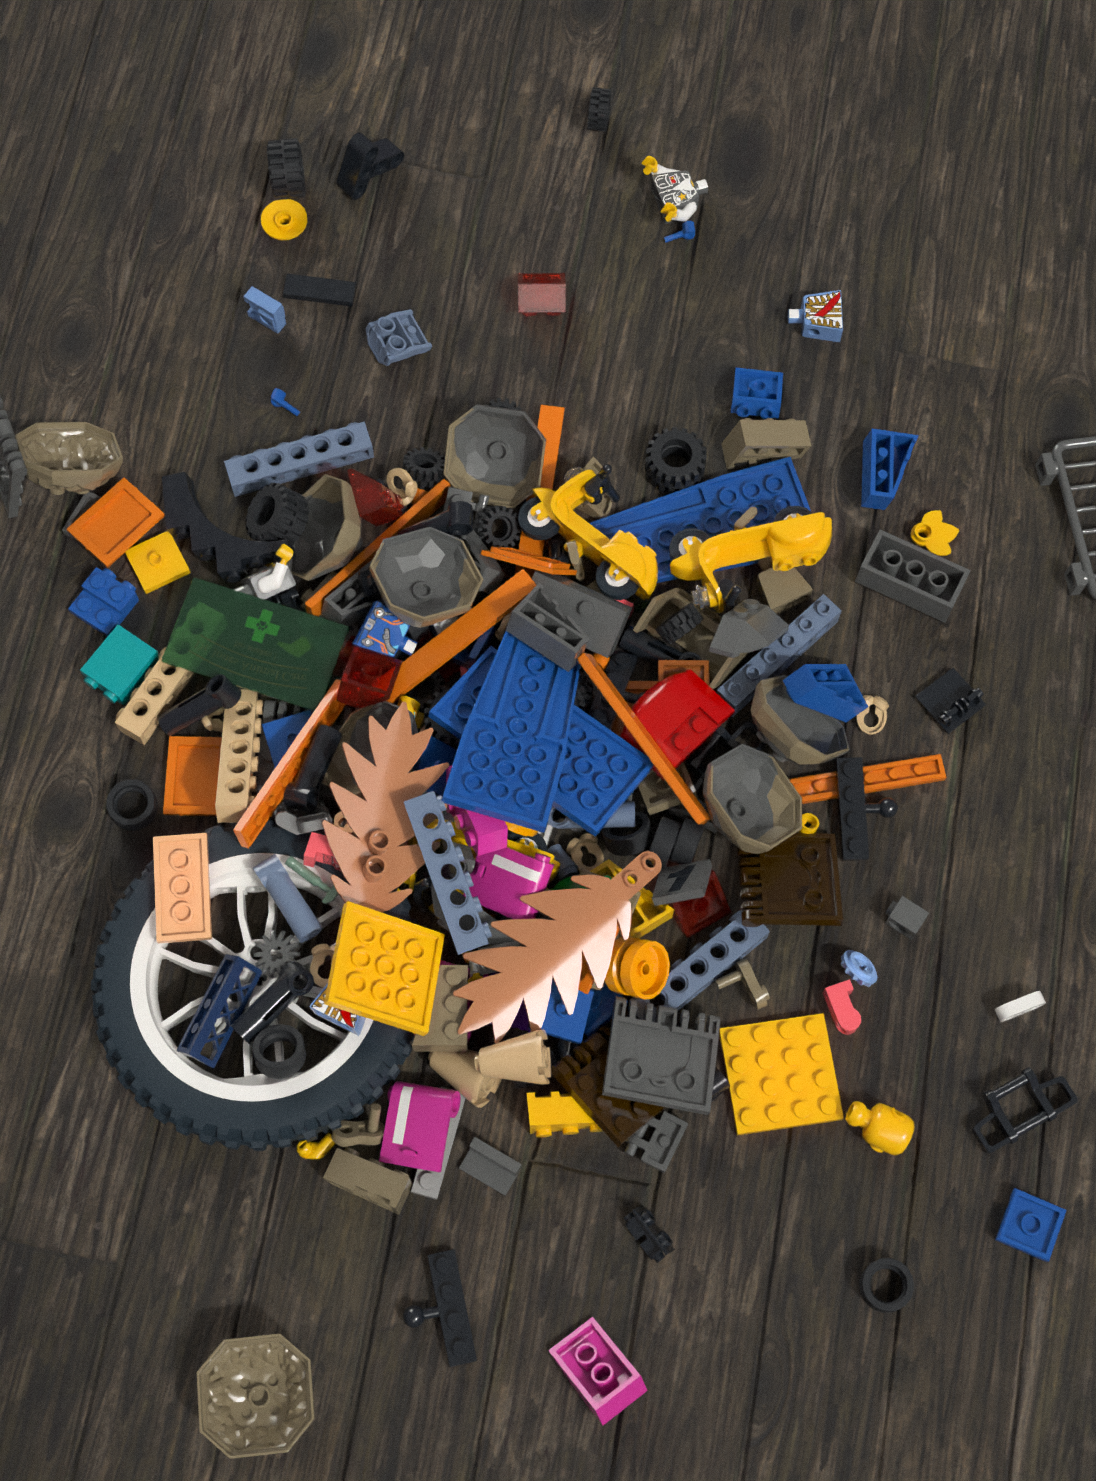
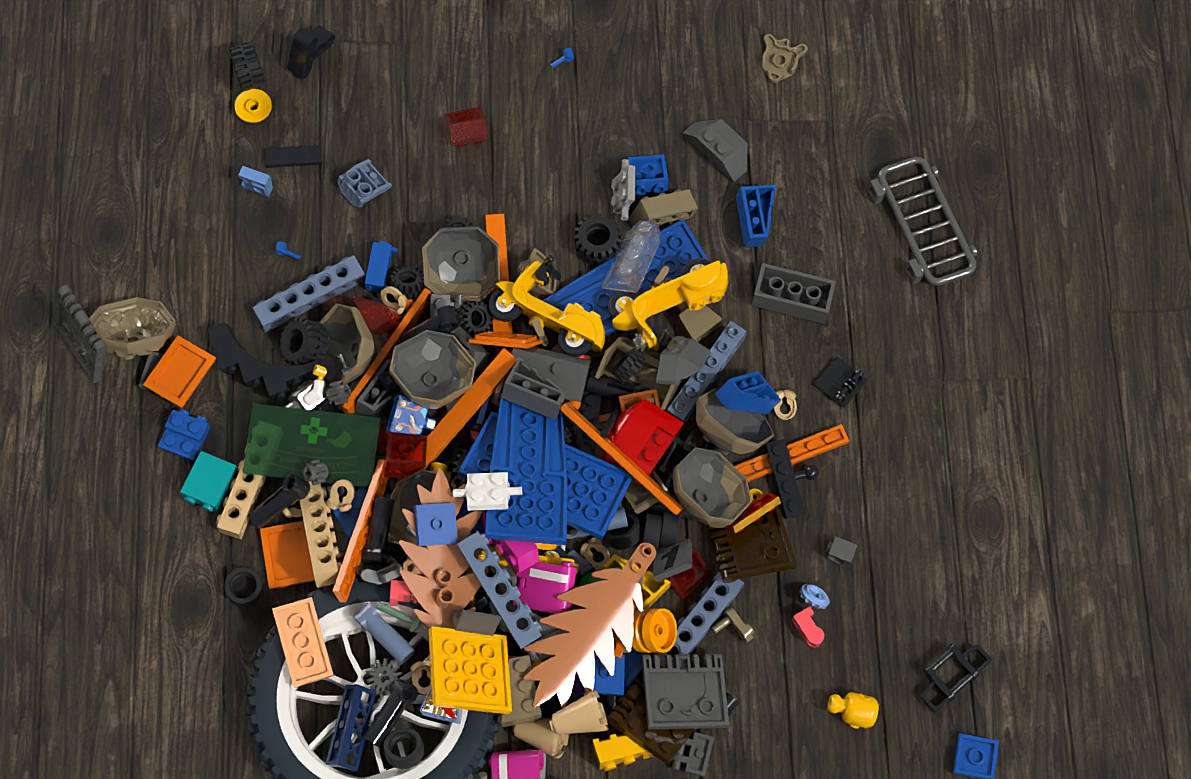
camera: 15 degrees left, 0 degrees up
yellow plate [125,531,191,594] -> none
torso [642,156,708,224] -> none
yellow plate [719,1013,844,1136] -> none
torso [788,290,843,342] -> none
yellow plate [910,510,959,556] -> none
white beam [995,991,1046,1022] -> none
none -> dark grey gear [303,460,328,485]
none -> dark grey gear [326,380,351,405]
none -> tan piece [327,479,354,512]
none -> blue brick [365,241,398,293]
none -> plate [414,503,458,546]
none -> dark grey panel [452,610,501,636]
none -> white plate [453,472,522,511]
none -> black bar [601,401,621,438]
none -> clear slope [602,221,662,293]
none -> light grey plate [611,159,635,221]
none -> dark grey wedge [682,119,748,183]
none -> plate [724,492,781,533]
none -> dark tan tile [761,34,808,83]

